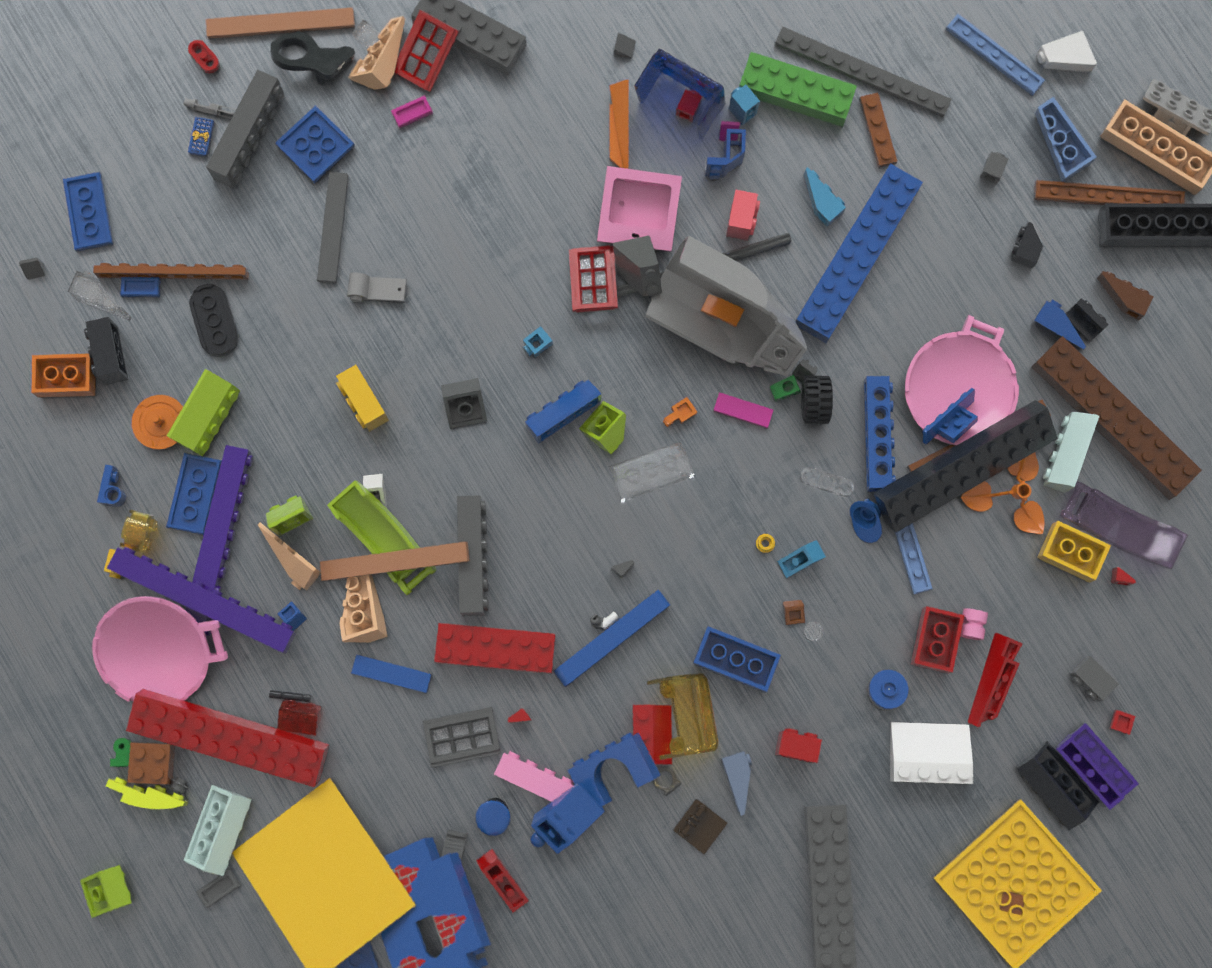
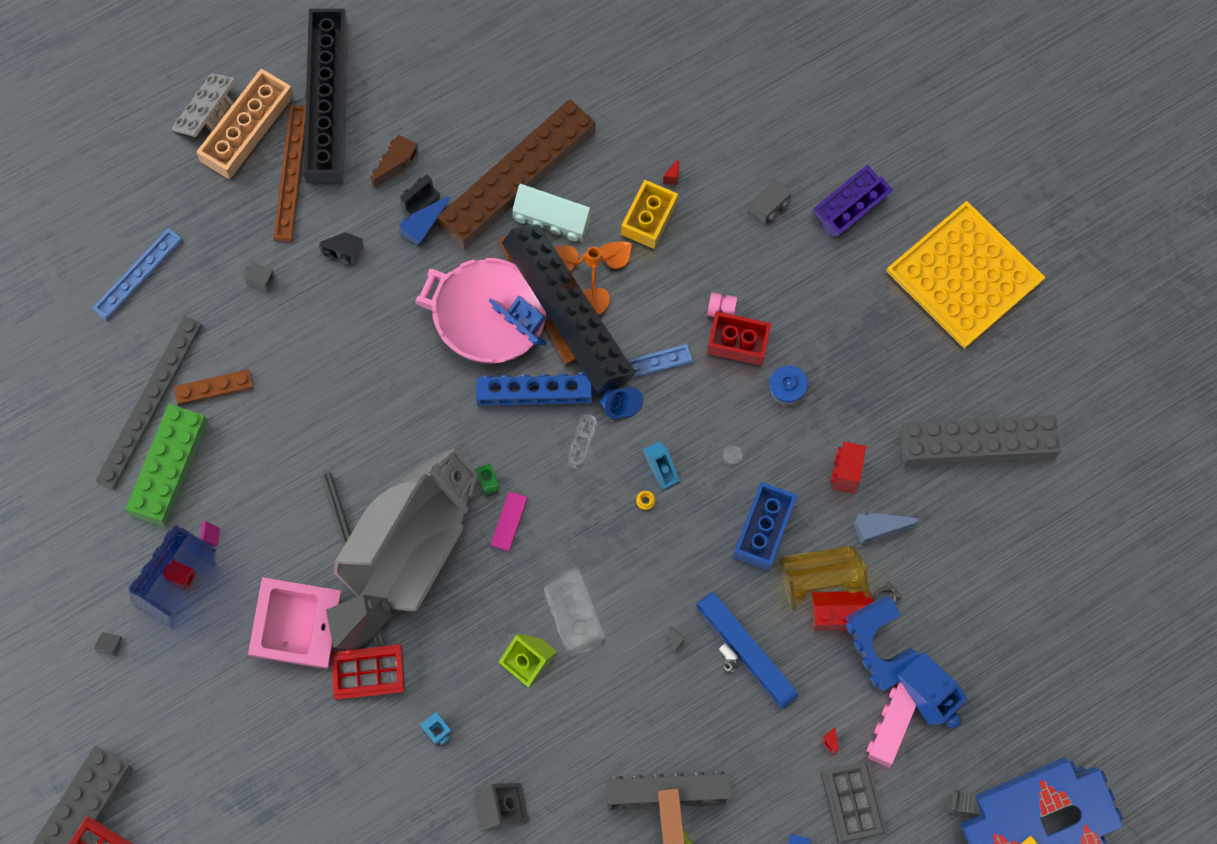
camera: 90 degrees left, 10 degrees down
red brick [434,623,556,674] -> none
blue piece [476,798,510,836] -> none
red slope [476,849,529,913] -> none
blue slope [525,380,601,444] -> none
orange wedge [610,79,629,169] -> none
orange plate [663,397,698,427] -> none
dark brown hinge [673,799,728,854] -> none
orange slope [700,294,745,327] -> none
blue piece [705,129,746,179] -> none
coral brick [726,190,760,241] -> none
dark azure brick [728,85,760,125] -> none
dark orange slope [783,600,805,625] -> none
dark grey tile [792,359,817,383] -> none
blue brick [795,164,923,344] -> none
black tyre [801,376,833,424] -> none
dark azure slope [804,167,846,227] -> none
white slope [890,722,973,784] -> none
red wedge [968,633,1023,727] -> none
dark orange slope [1000,891,1024,915] -> none
black slope [1017,741,1099,830] -> none
medium blue wedge [1035,97,1096,182] -> none
white slope [1037,31,1097,72] -> none
clear purple windscreen [1060,481,1188,569] -> none
red plate [1109,710,1135,735] -> none

